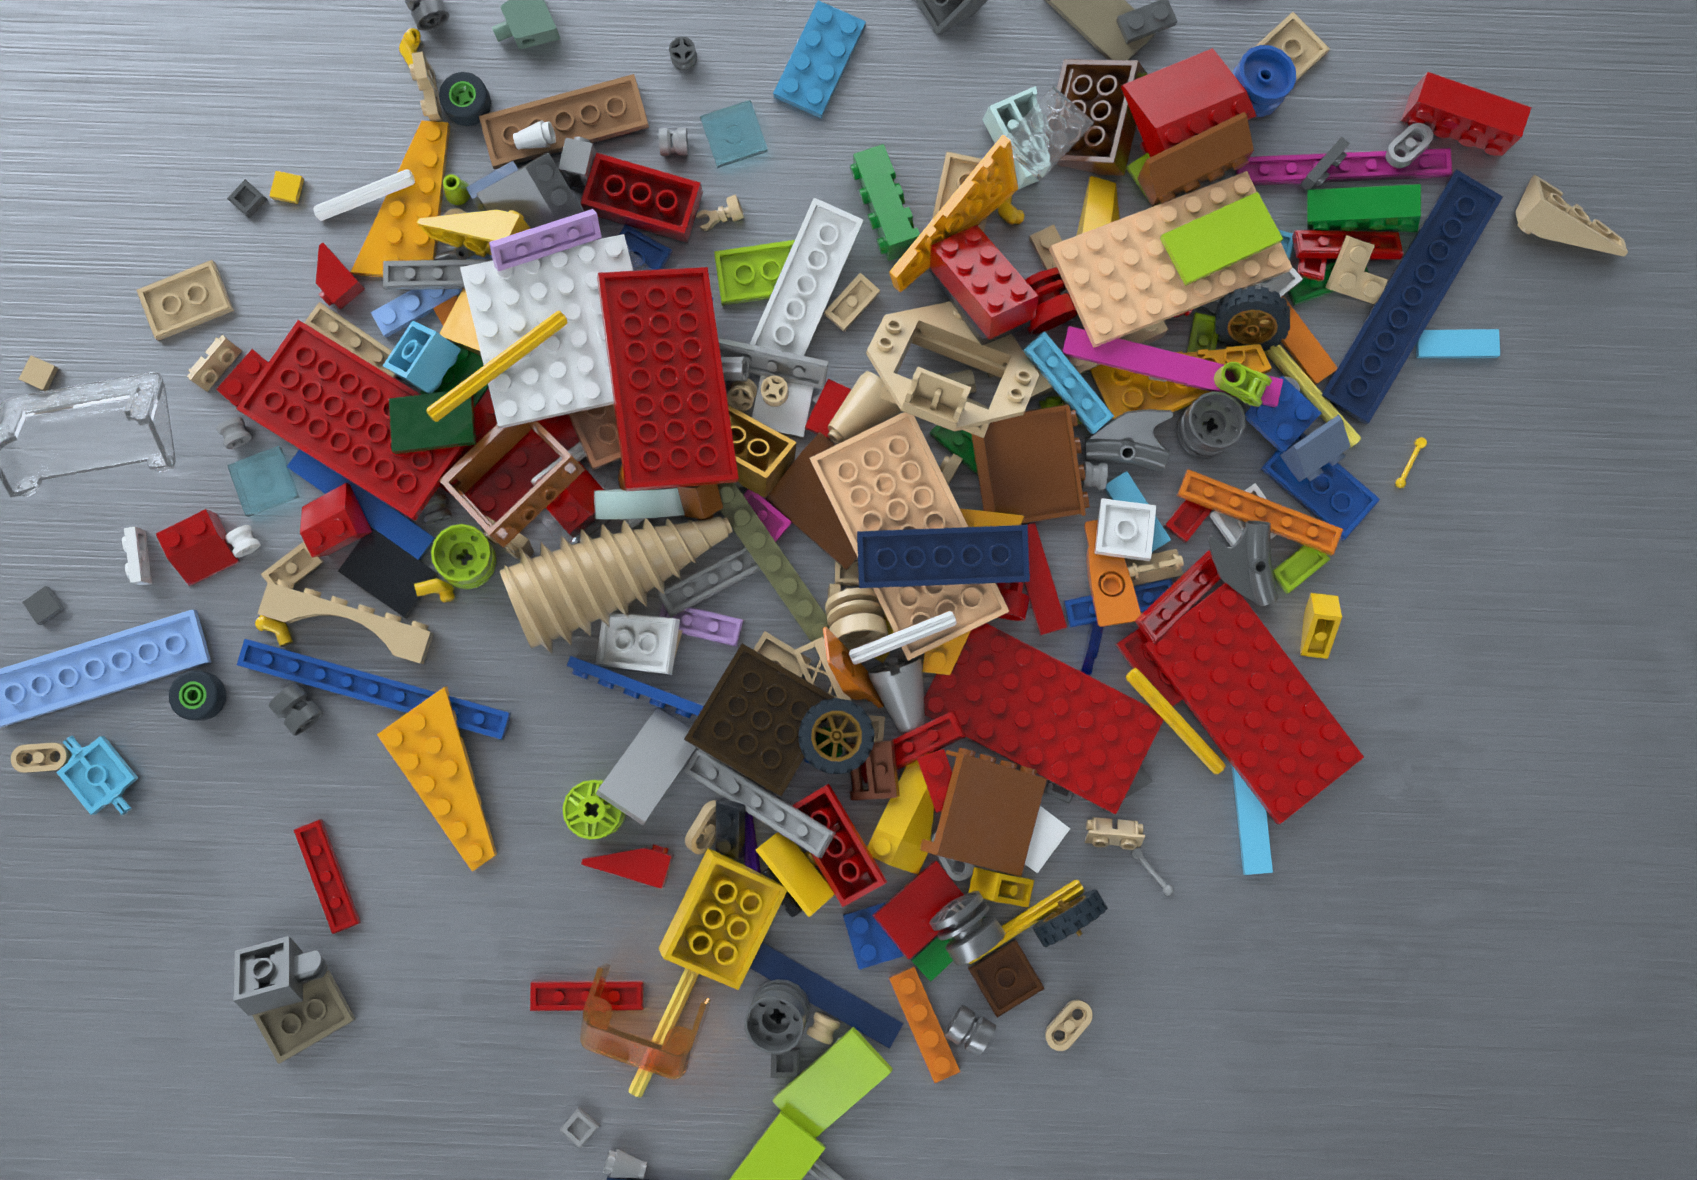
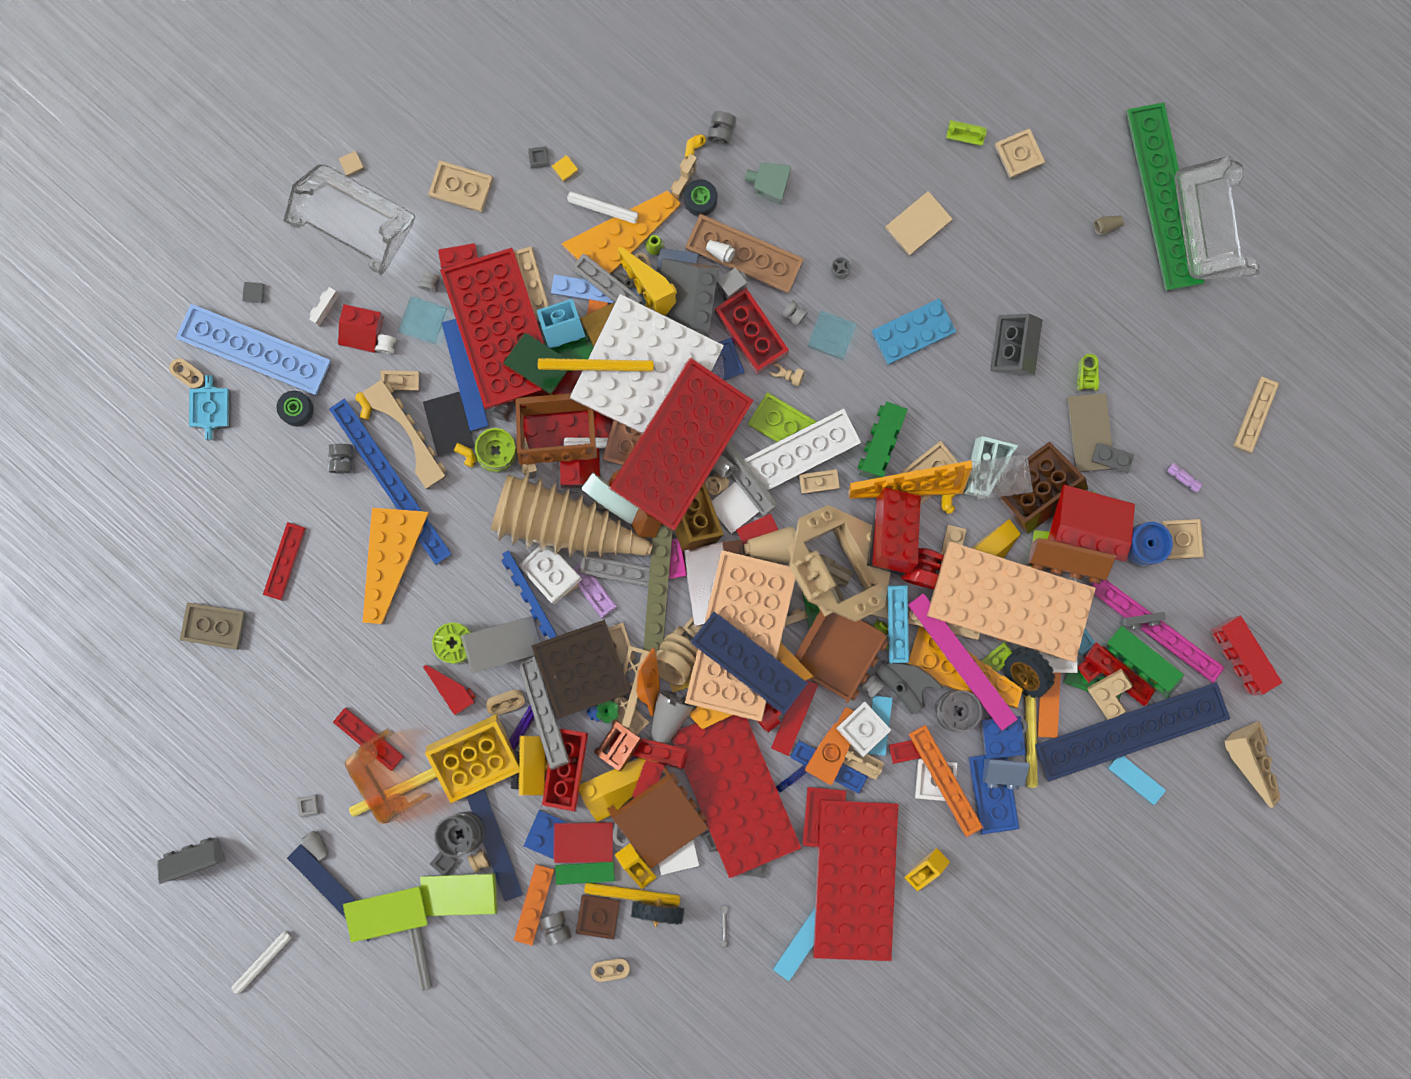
camera: 40 degrees right, 0 degrees up
tan hinge [187,335,242,392] -> none
dark grey brick [233,936,328,1016] -> none
red slope [300,483,372,558] -> none
red slope [316,243,365,310] -> none
lavender plate [489,209,602,272] -> none
black plate [716,798,745,860] -> none
tan wheel [761,376,789,407] -> none
black wheel [799,698,874,774] -> none
white axle [849,611,957,665] -> none
flat silver wheel [929,891,1006,965] -> none
tan hinge [1085,817,1145,850] -> none
yellow axle [1126,668,1226,775] -> none
red tile [1135,550,1221,643] -> none
lime tile [1160,192,1283,286] -> none
dark grey pin [1208,521,1279,606] -> none
lime piece [1214,361,1272,407] -> none
lime tile [1273,545,1330,594] -> none
light grey plate [1386,123,1433,168] -> none
yellow hinge [1395,437,1427,488] -> none

